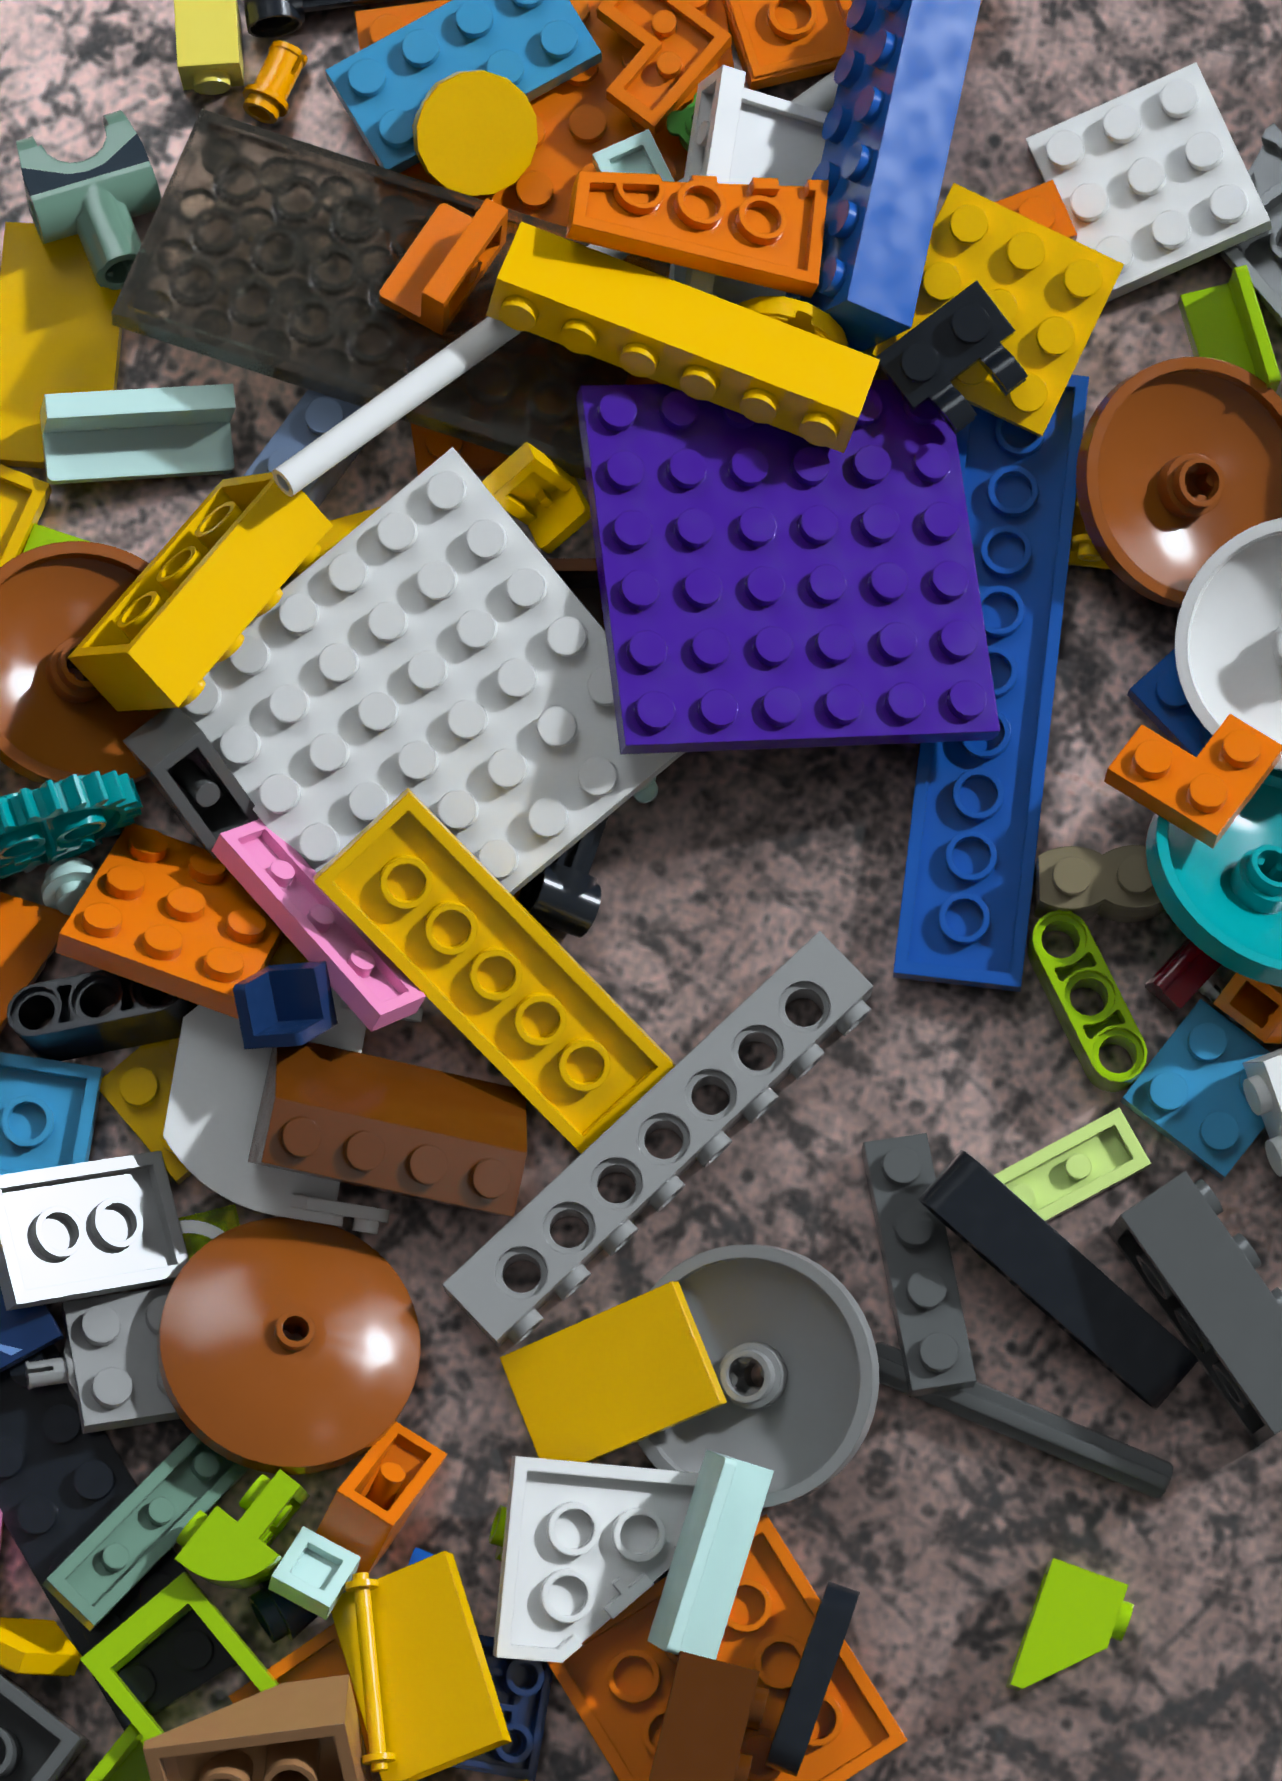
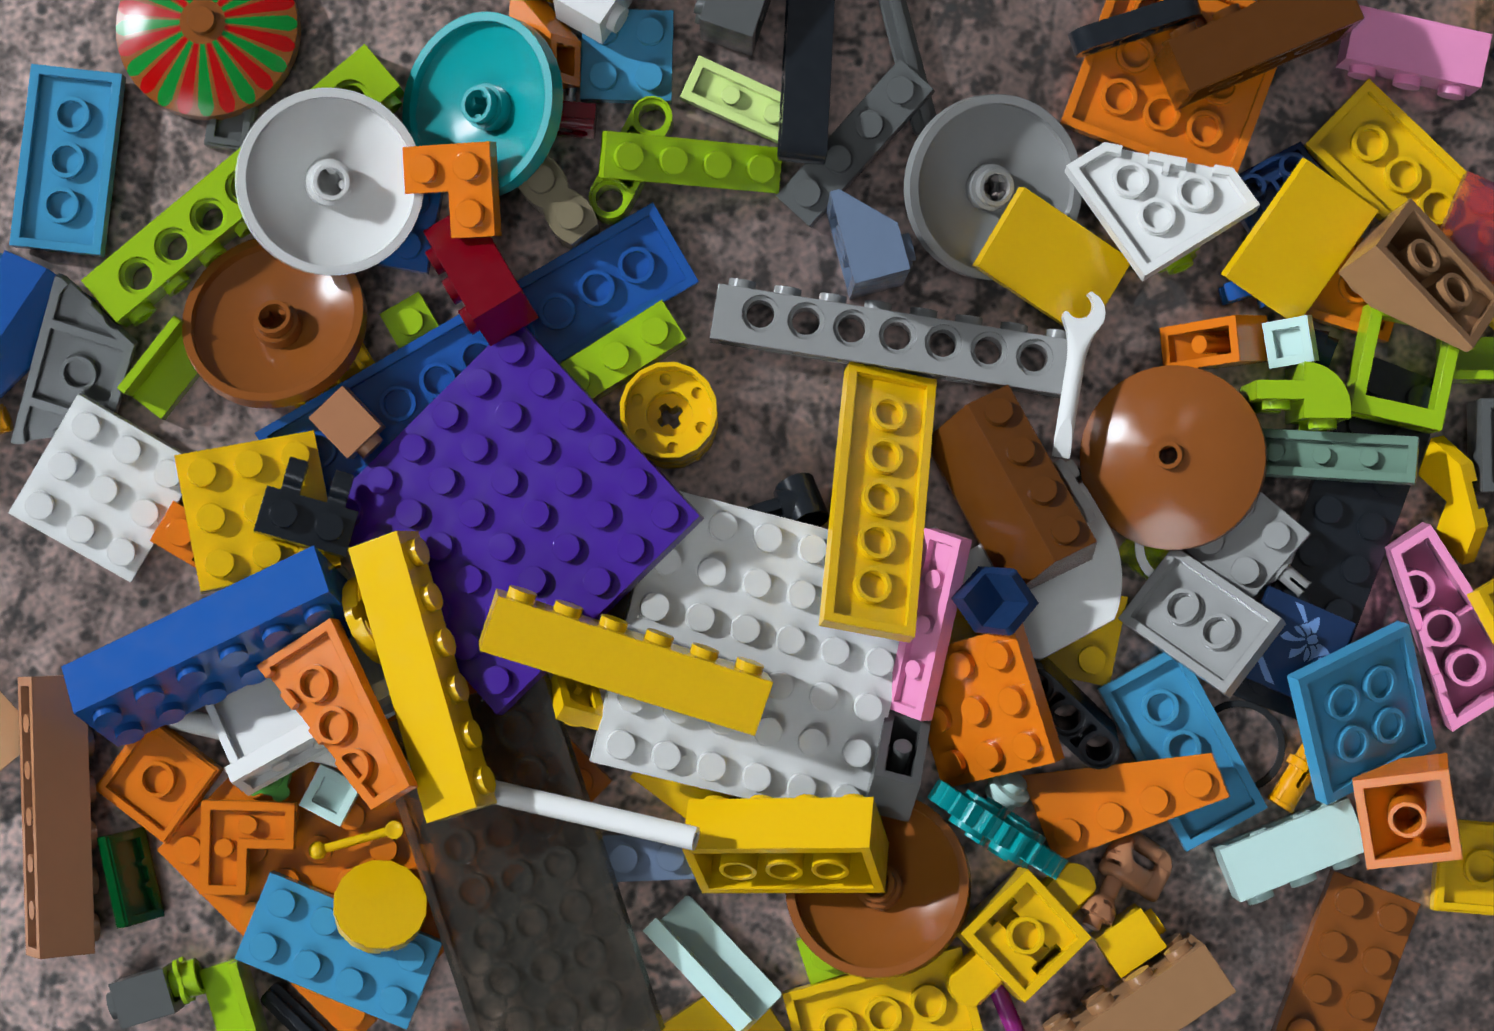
camera: 125 degrees left, 10 degrees up
yellow axle [345,1572,396,1772] -> none
orange panel [379,198,508,335] -> none
light aqua panel [647,1449,774,1660] -> none
none -> yellow hinge [308,820,404,860]
none -> nougat brick [309,386,386,459]
none -> lime plate [379,291,440,349]
none -> dark red brick [423,215,539,347]
none -> yellow brick [479,585,773,736]
none -> lime brick [561,300,688,402]
none -> lime plate [598,131,782,194]
none -> yellow wheel [620,362,718,469]
none -> sand blue slope [826,189,916,300]
none -> white piece [1051,292,1106,459]

